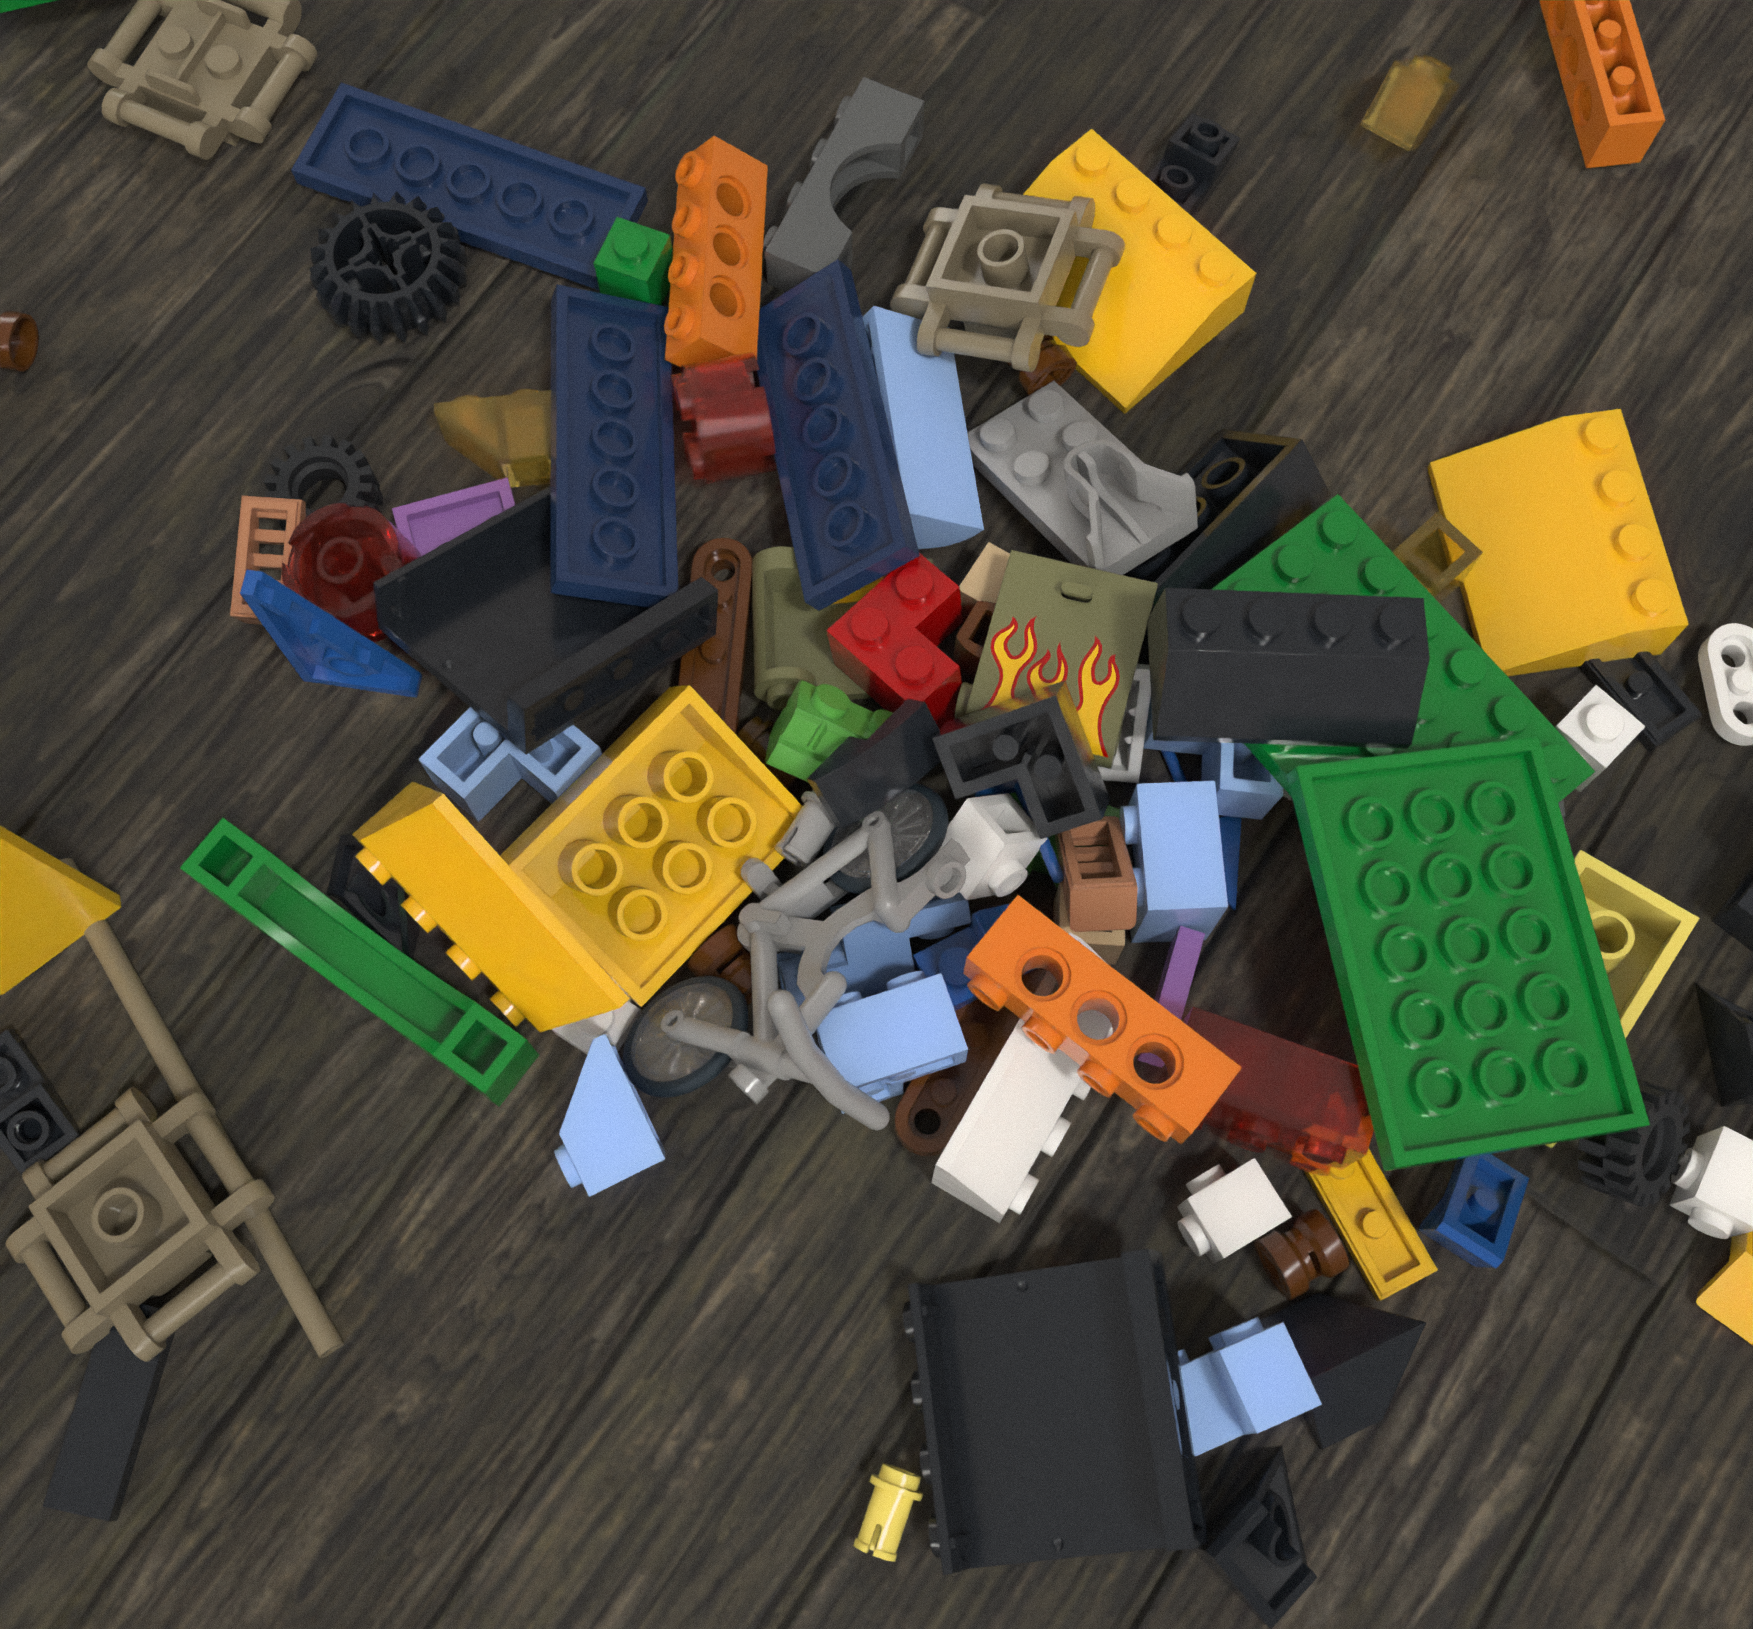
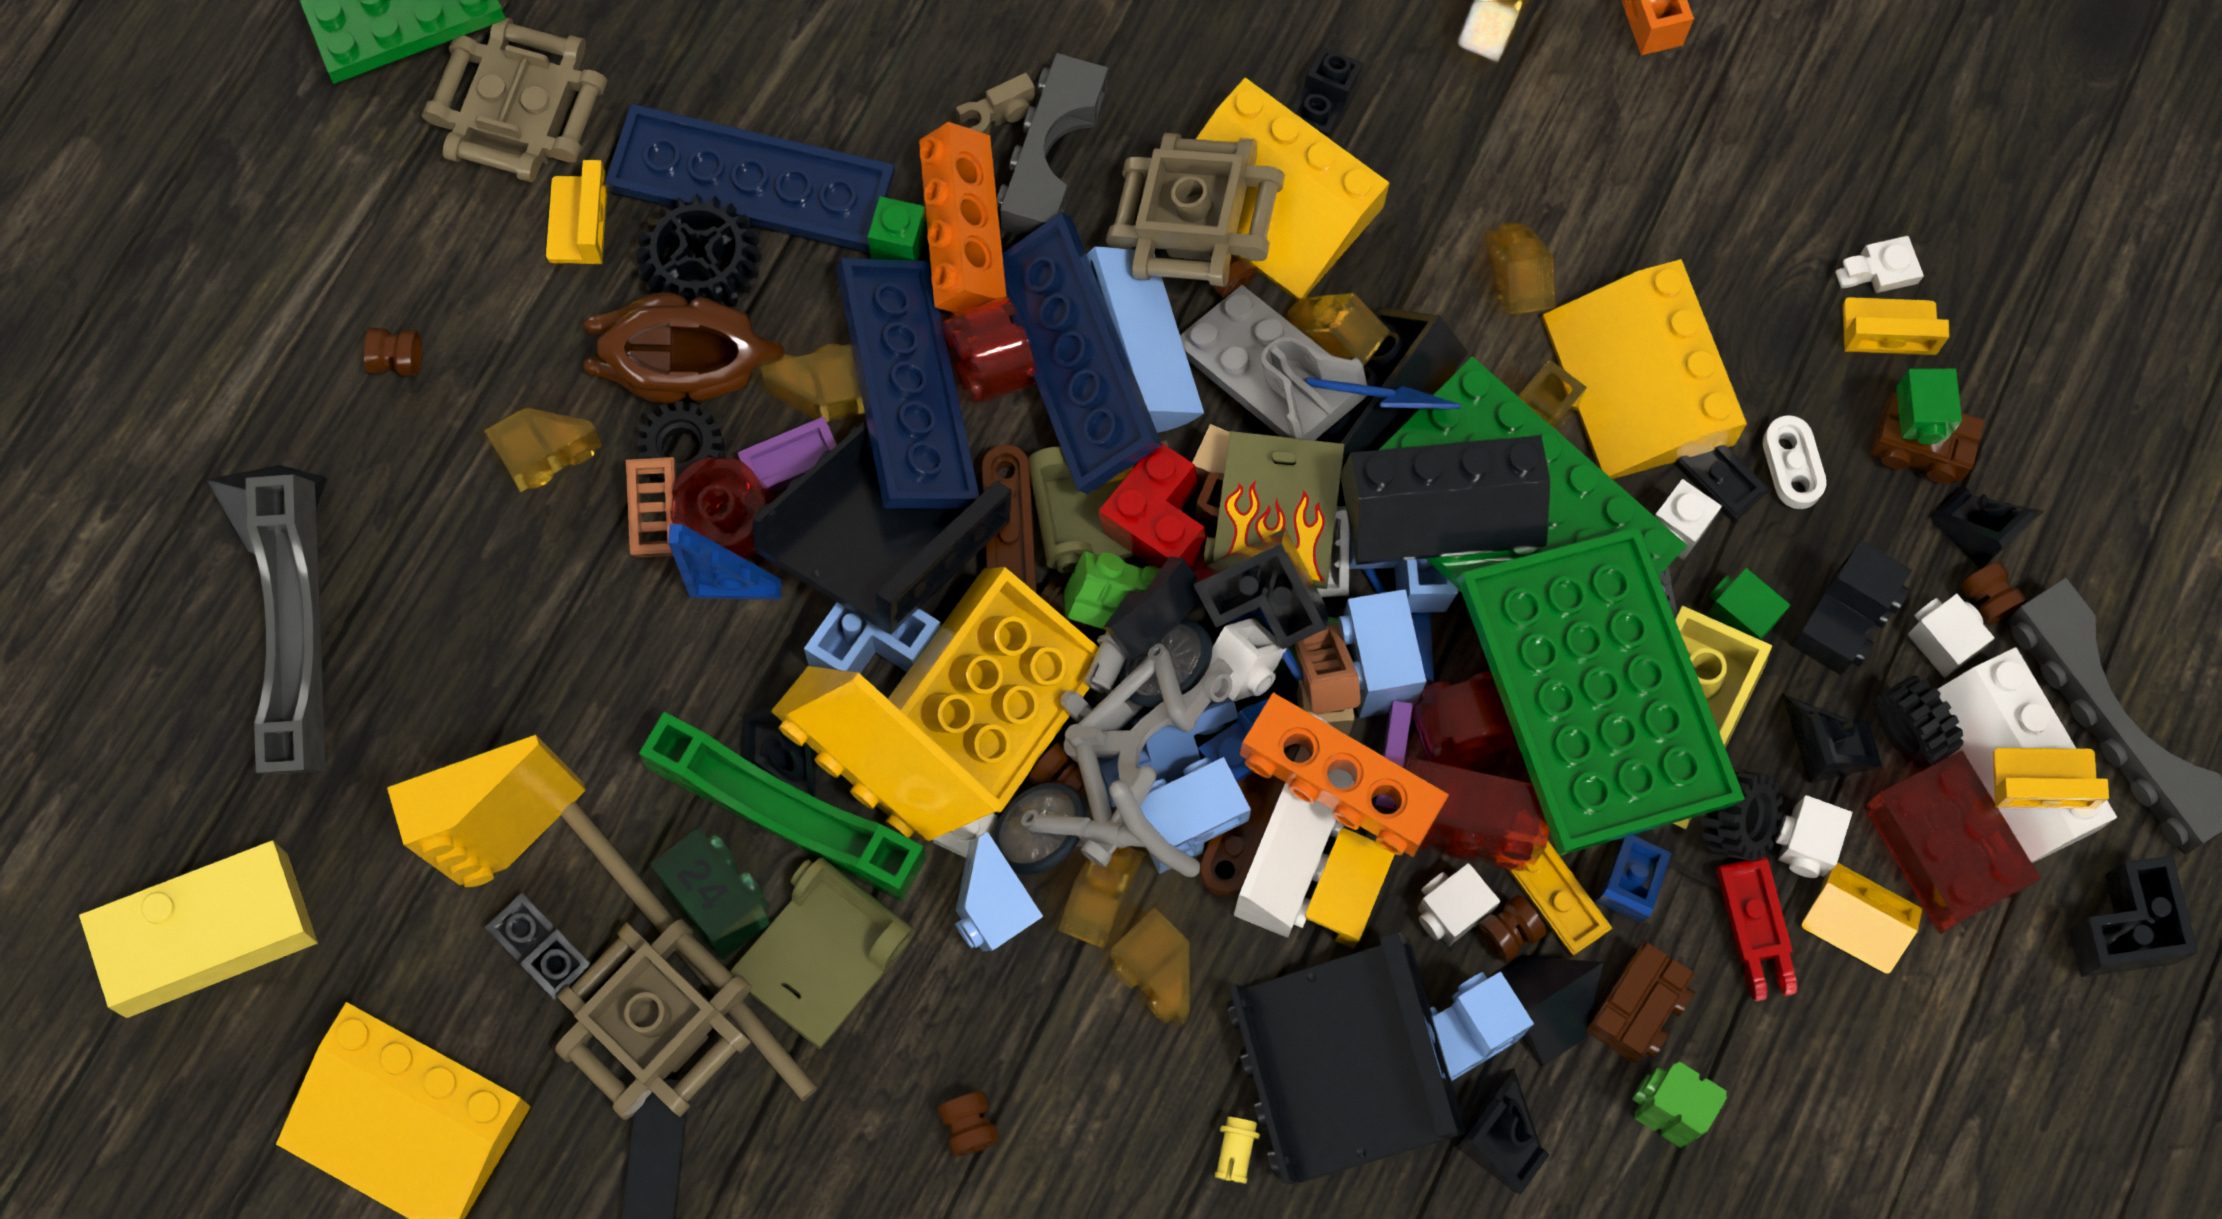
camera: 10 degrees left, 0 degrees up
none -> clear yellow slope [484,407,602,492]
none -> yellow panel [546,160,607,264]
none -> reddish brown piece [583,292,785,404]
none -> clear green brick [650,827,770,961]
none -> olive door [730,857,916,1050]
none -> reddish brown wheel [938,1091,1001,1157]
none -> dark tan plate [956,72,1035,134]
none -> clear yellow slope [1058,846,1145,949]
none -> clear yellow slope [1111,907,1190,1028]
none -> clear yellow slope [1287,293,1390,366]
none -> blue piece [1305,377,1461,409]
none -> yellow panel [1305,828,1395,949]
none -> clear red brick [1412,671,1519,775]
none -> clear yellow slope [1485,223,1555,315]
none -> reddish brown brick [1586,941,1695,1063]
none -> bright green brick [1632,1061,1727,1148]
none -> green brick [1706,568,1791,640]
none -> red hinge [1716,857,1797,1001]

